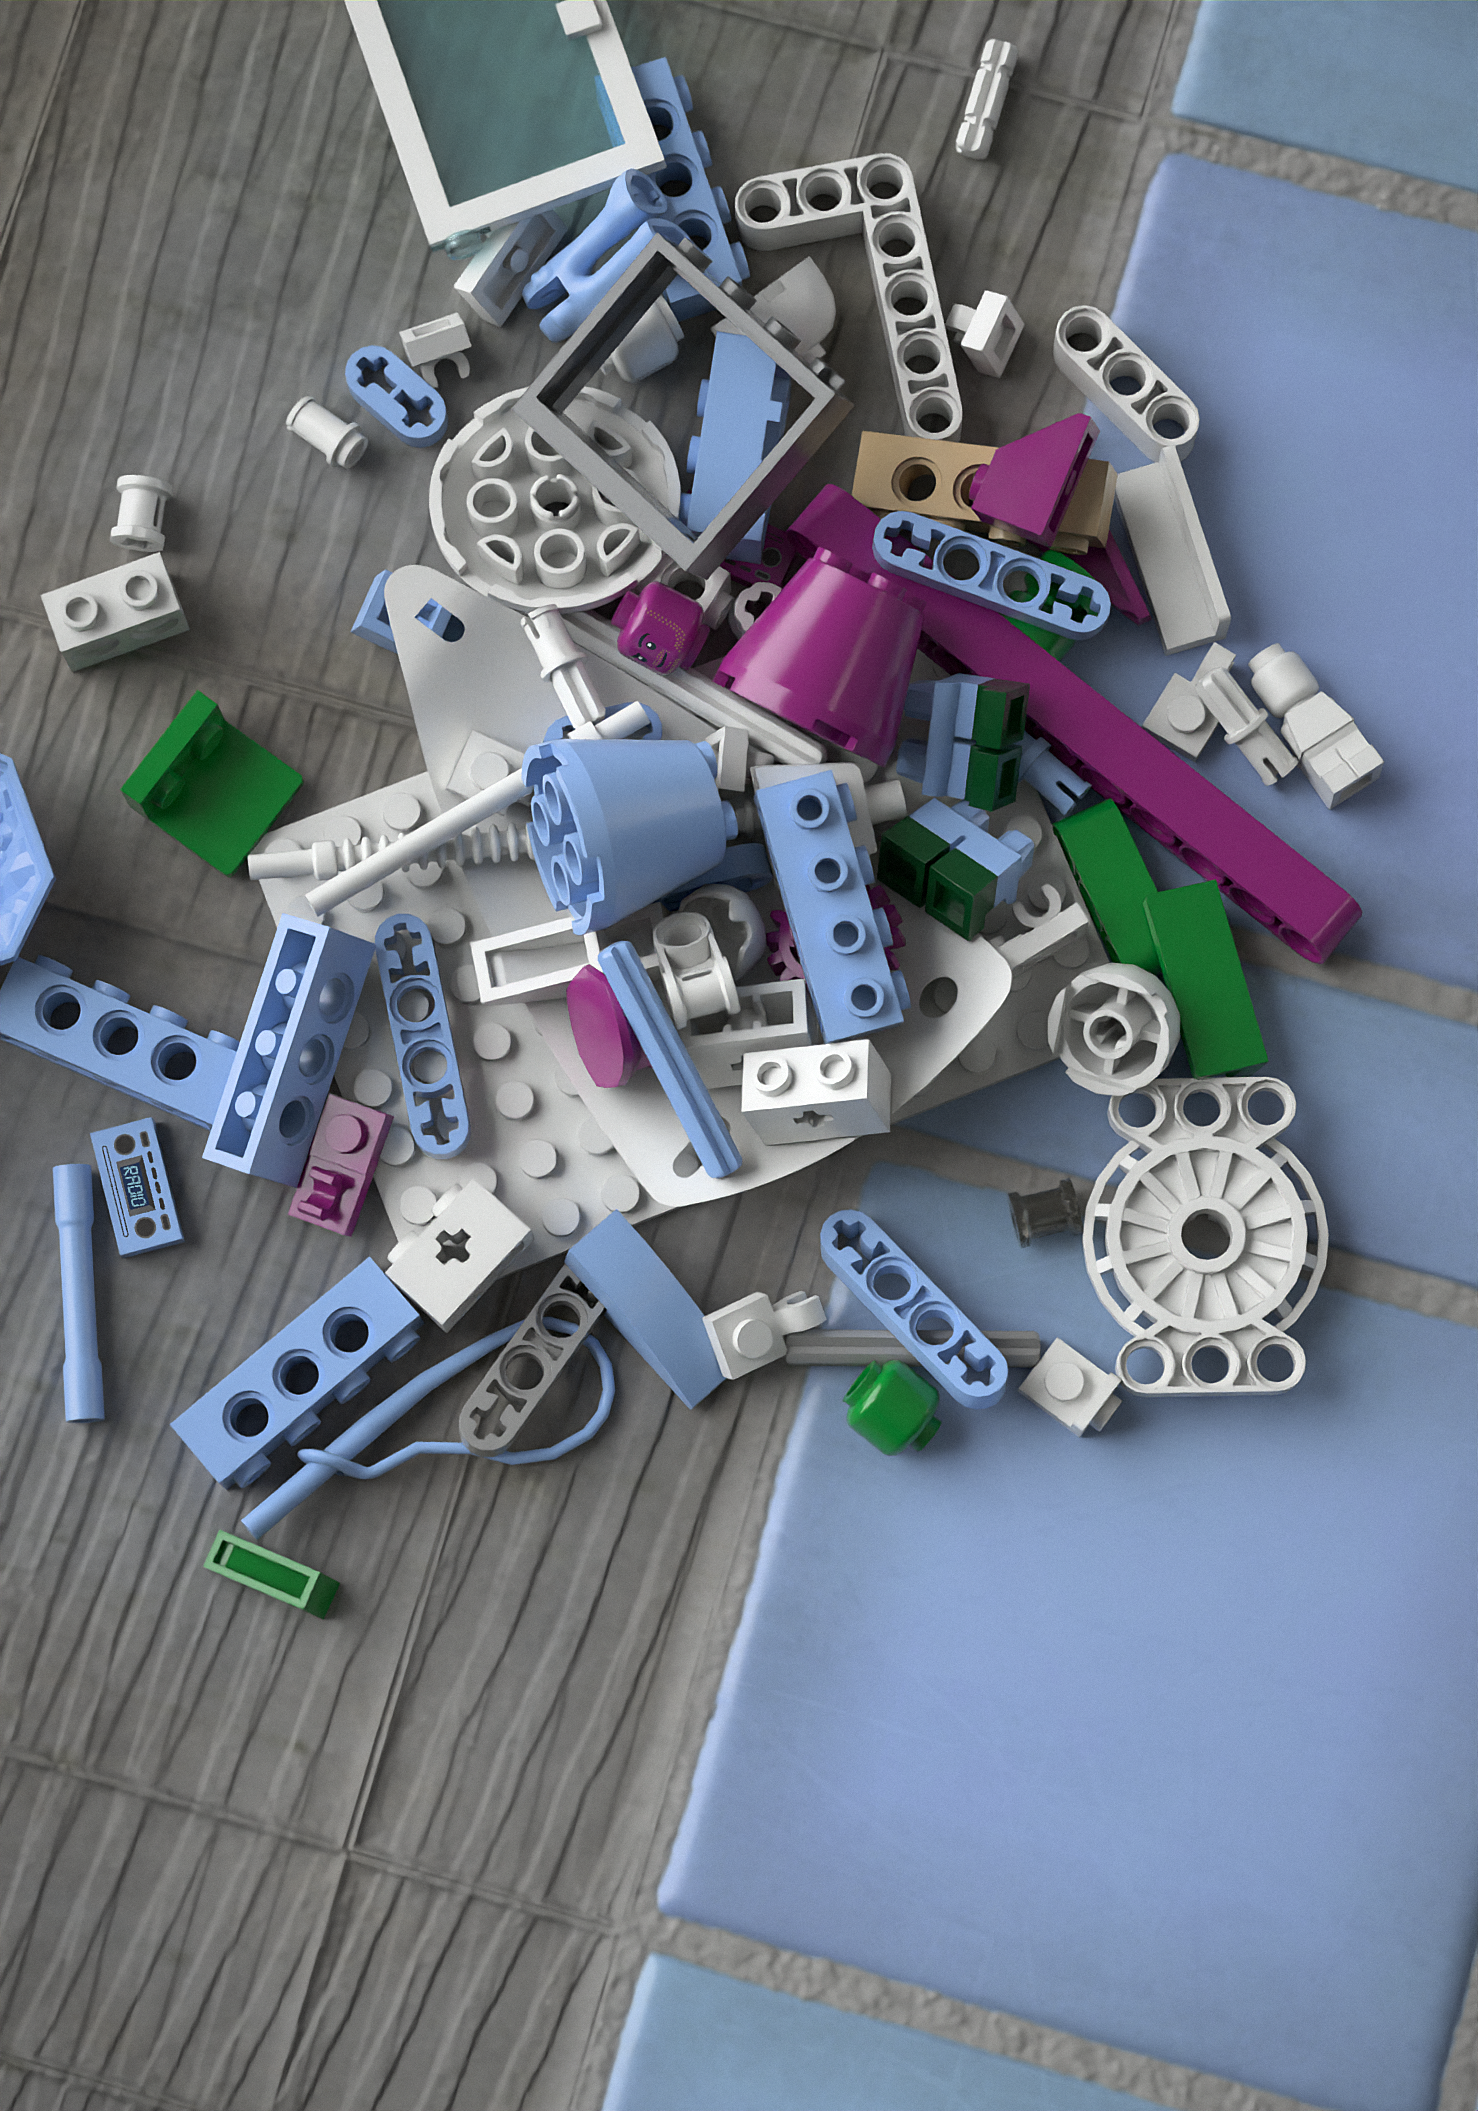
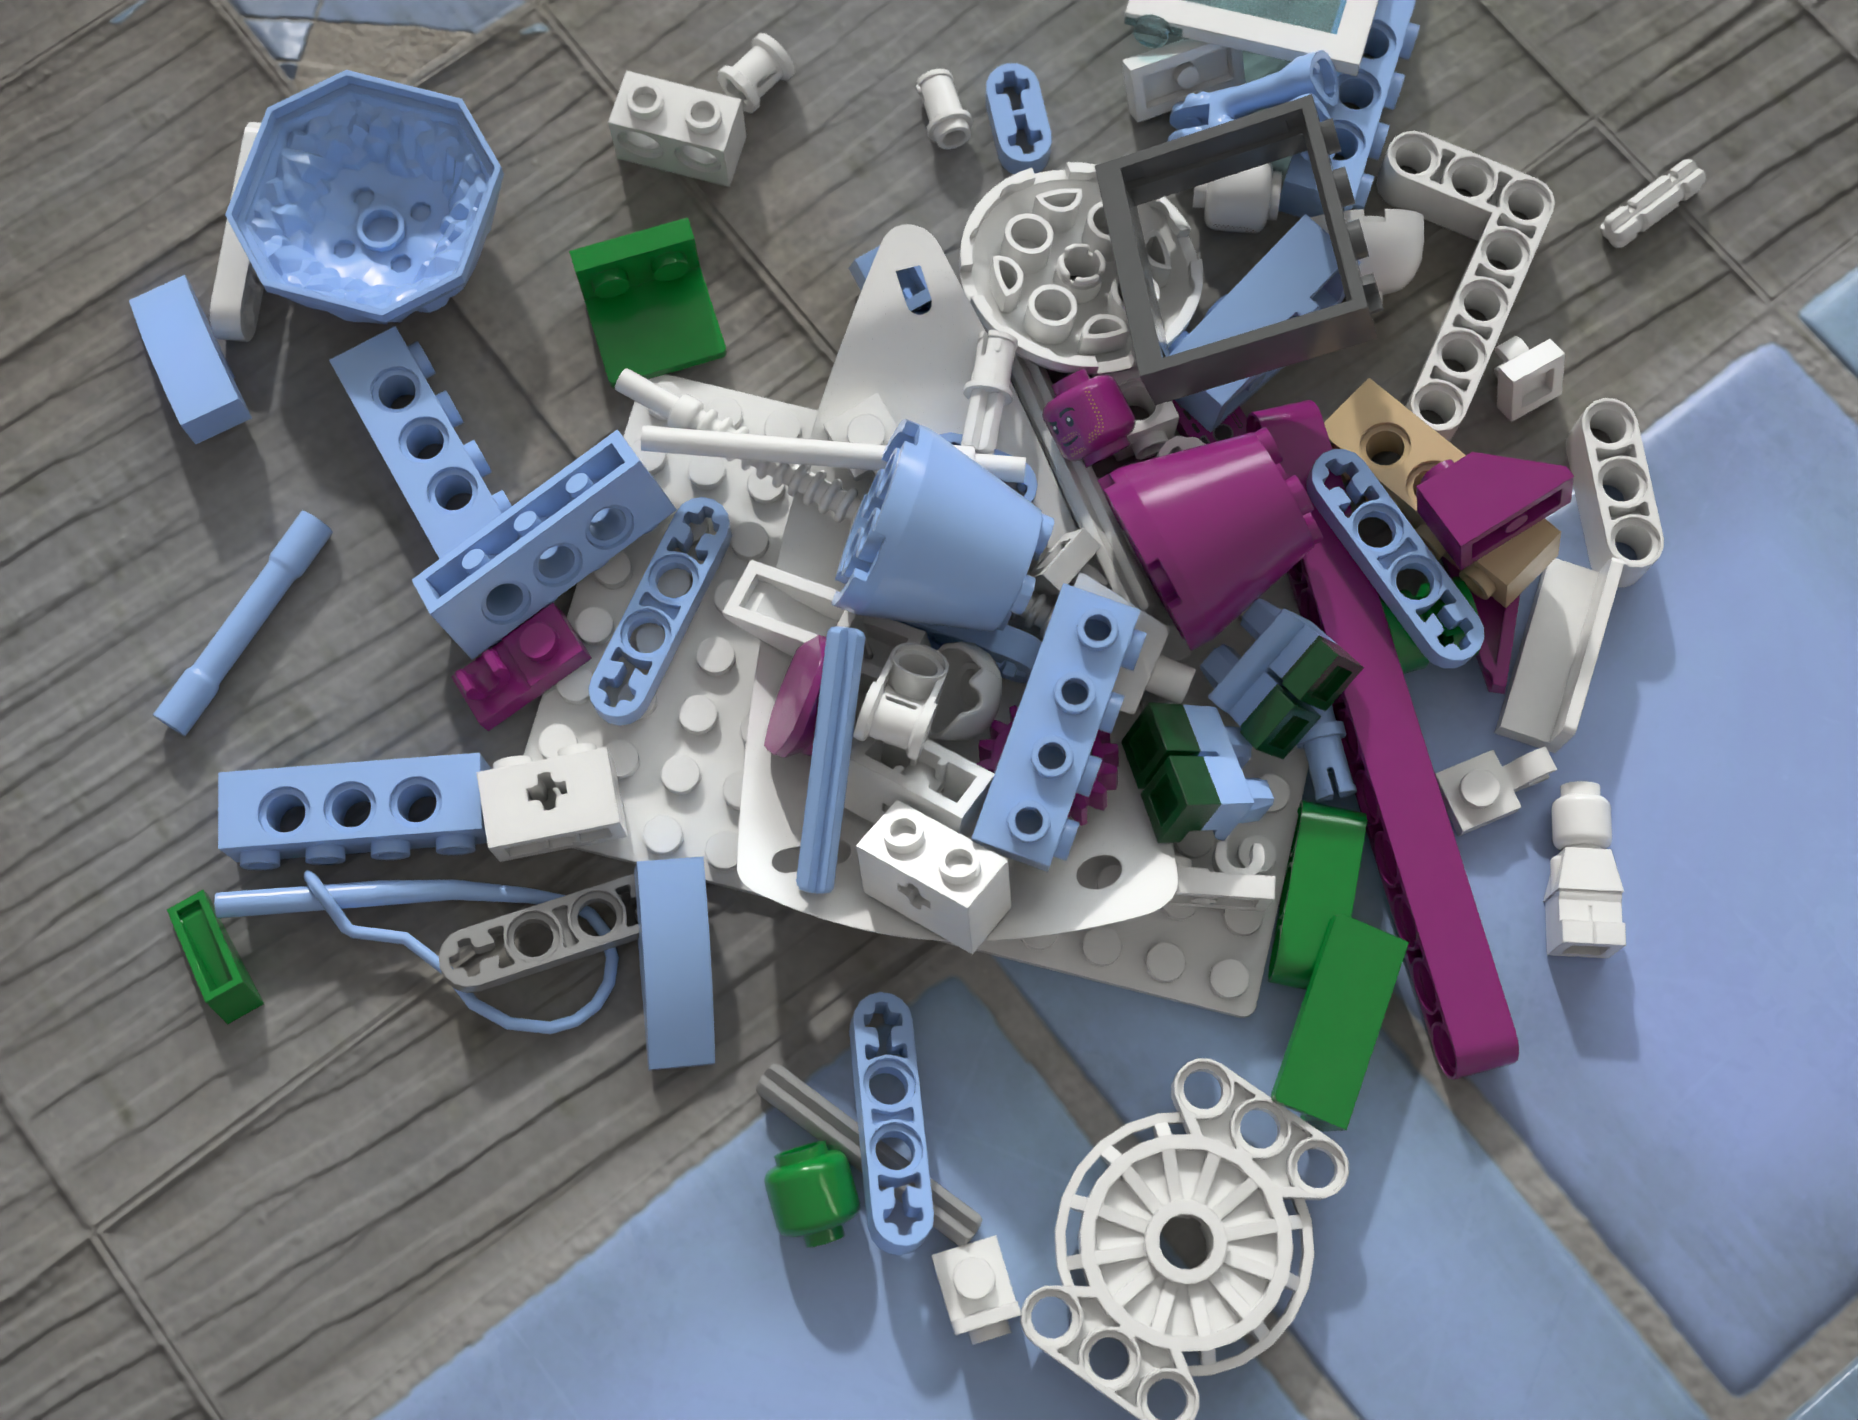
camera: 30 degrees right, 5 degrees down
light blue tile [90,1117,185,1258] -> none
white tile [399,312,472,388] -> none
white plate [702,1291,827,1380] -> none
clear smoke bush [1007,1178,1083,1249] -> none
white cylinder [1048,963,1180,1096] -> none
white axle [1195,667,1298,786] -> none

